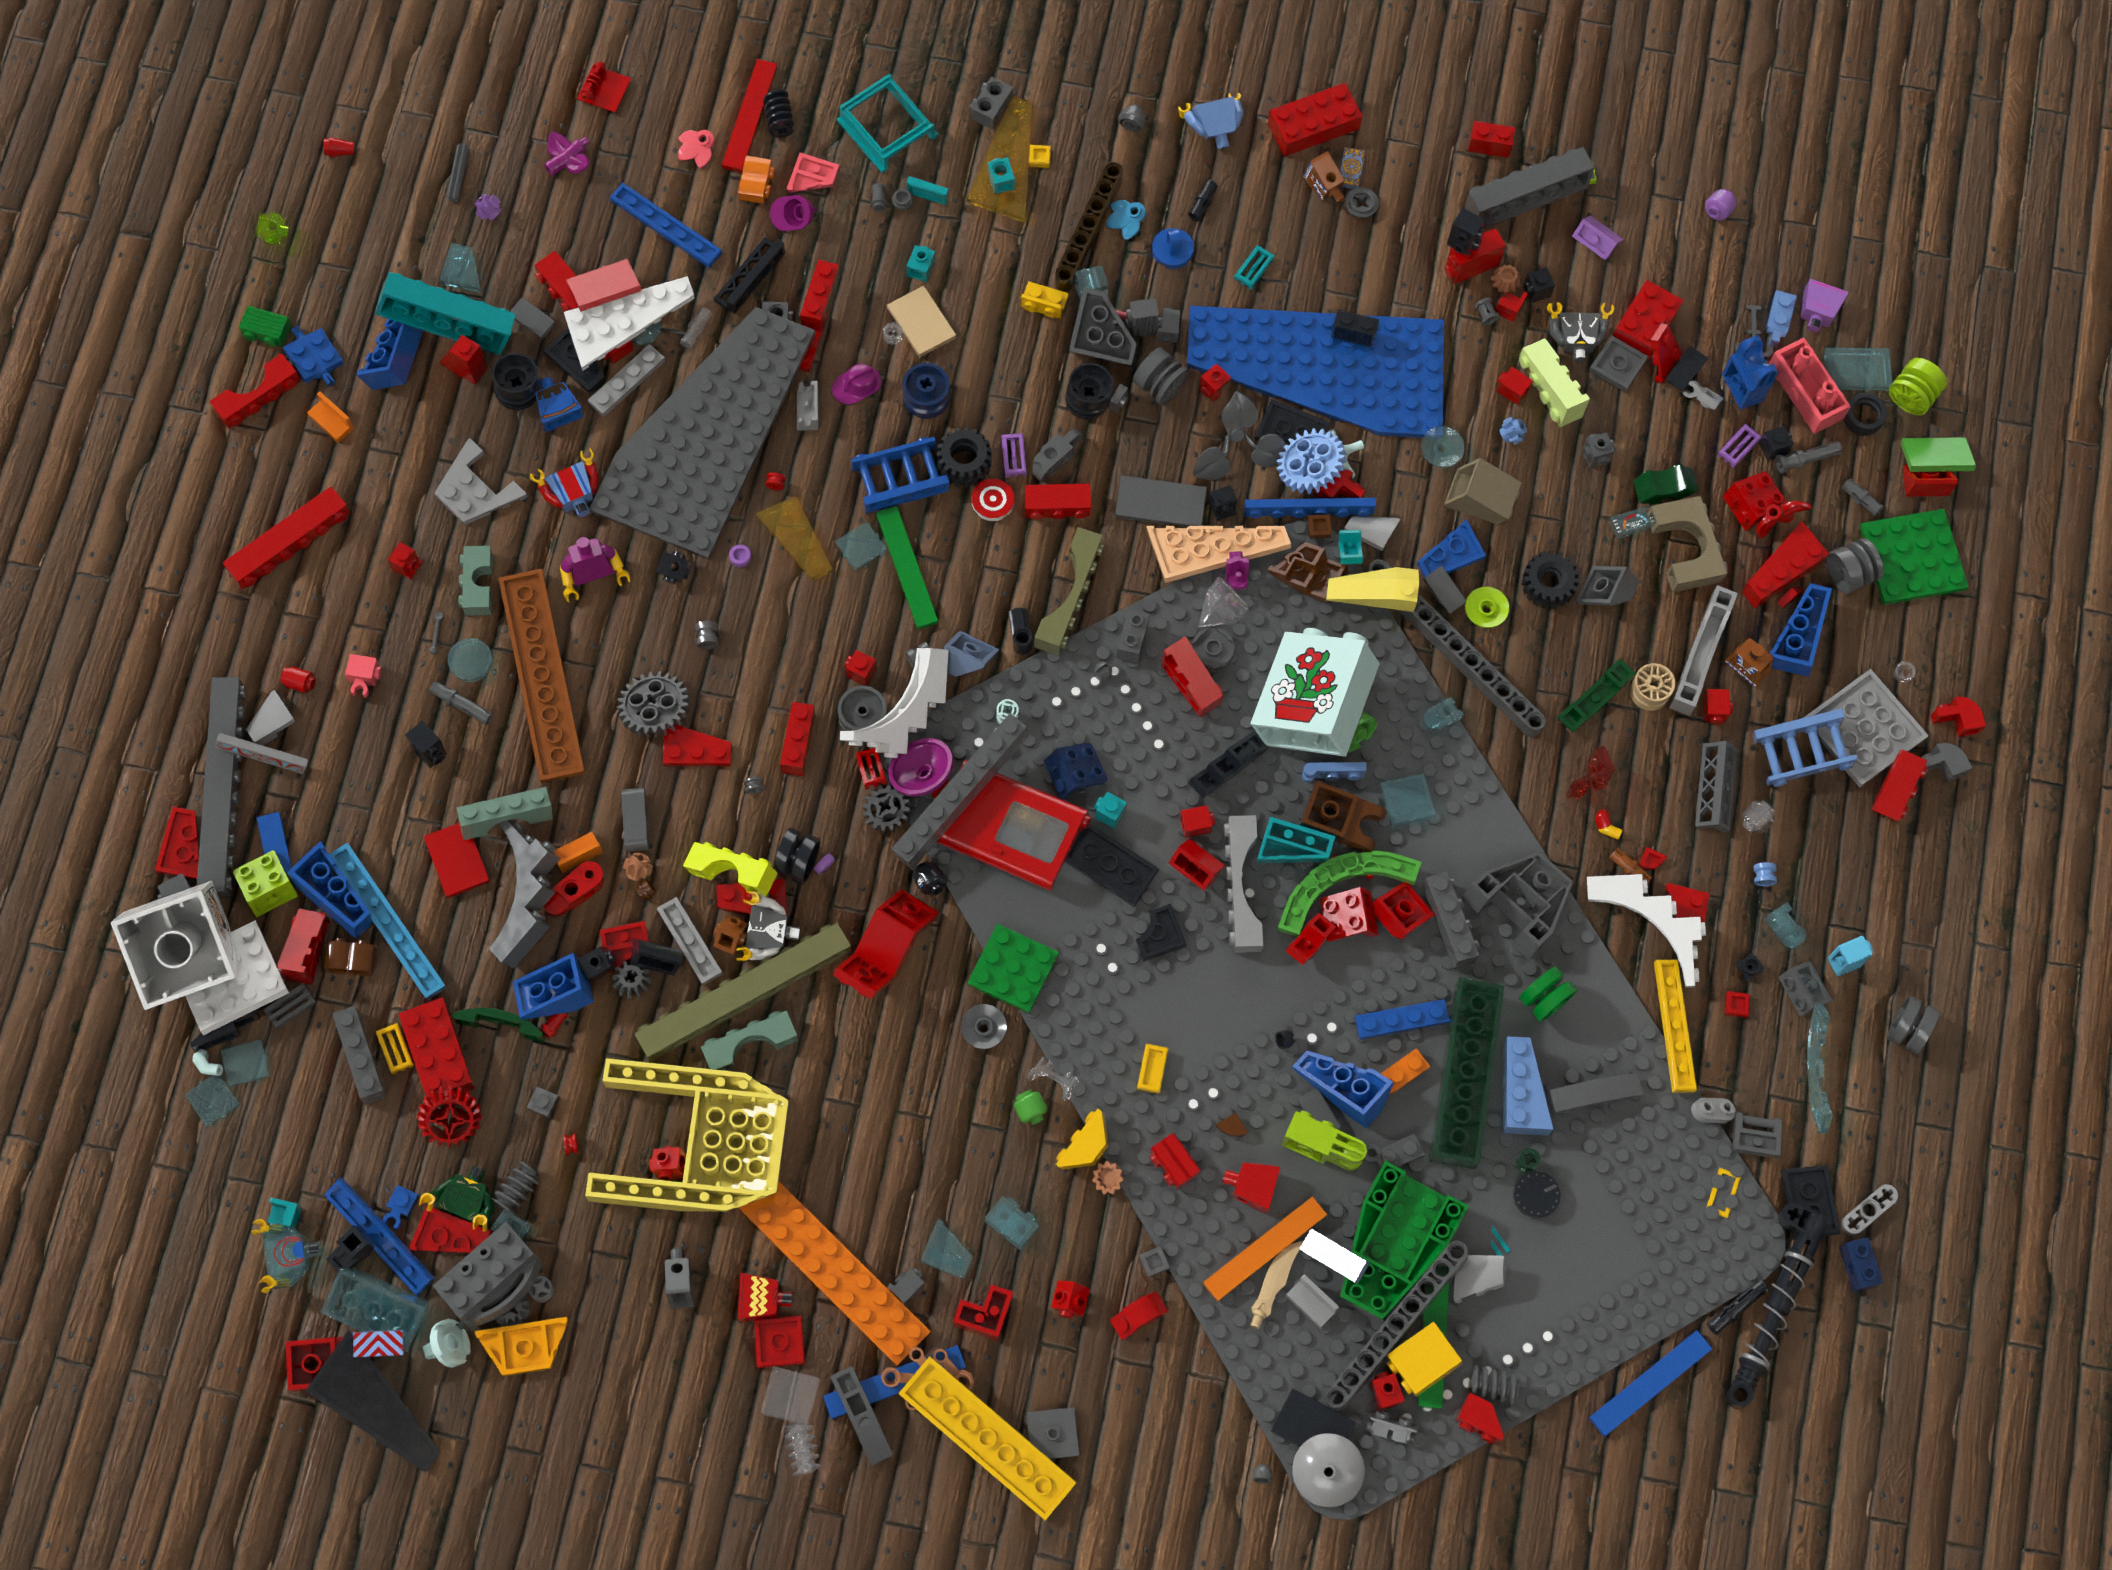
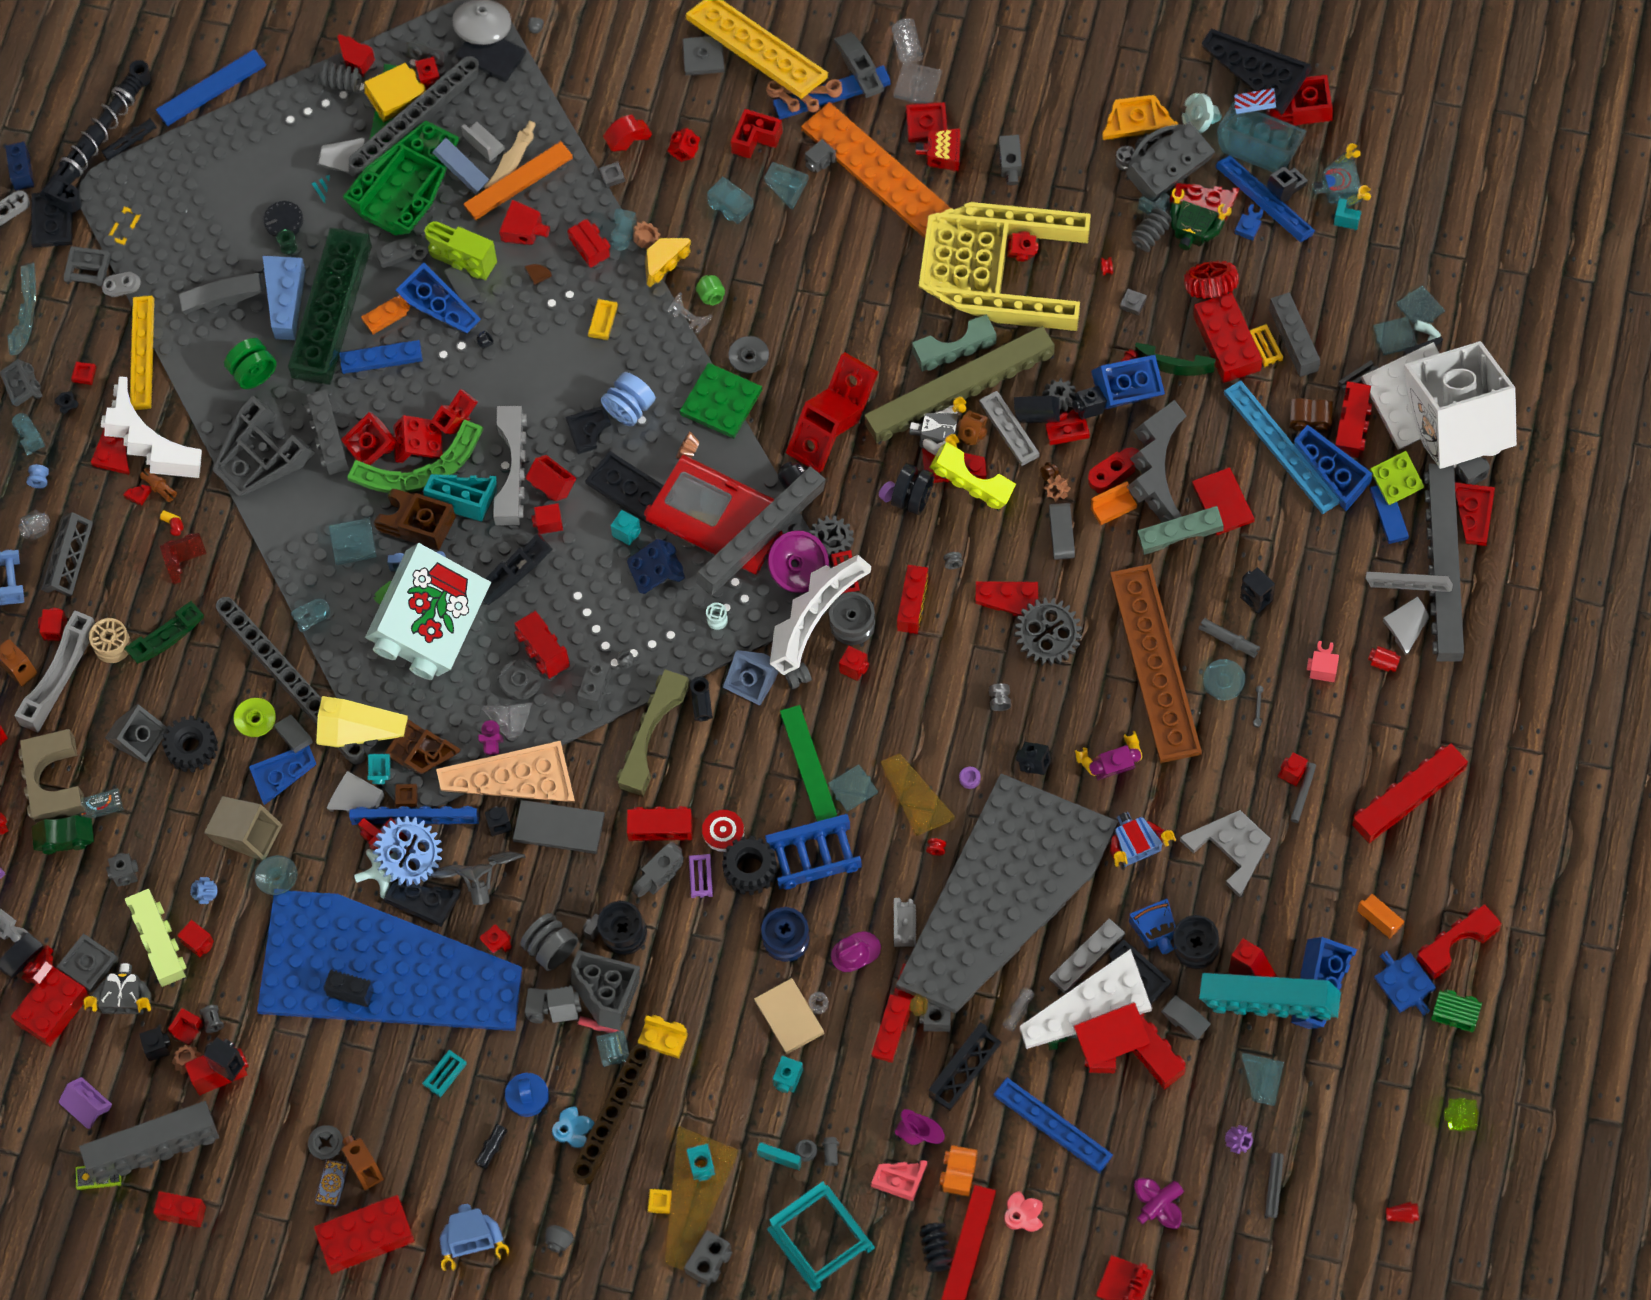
camera: 170 degrees left, 5 degrees down
sand green arch [459,546,493,616] -> none
none -> light blue wheel [601,372,656,427]
none -> clear light blue leg [611,208,637,251]
none -> nougat piece [676,431,699,459]
none -> clear yellow plate [910,994,928,1016]
none -> dark grey bar [1290,763,1316,823]

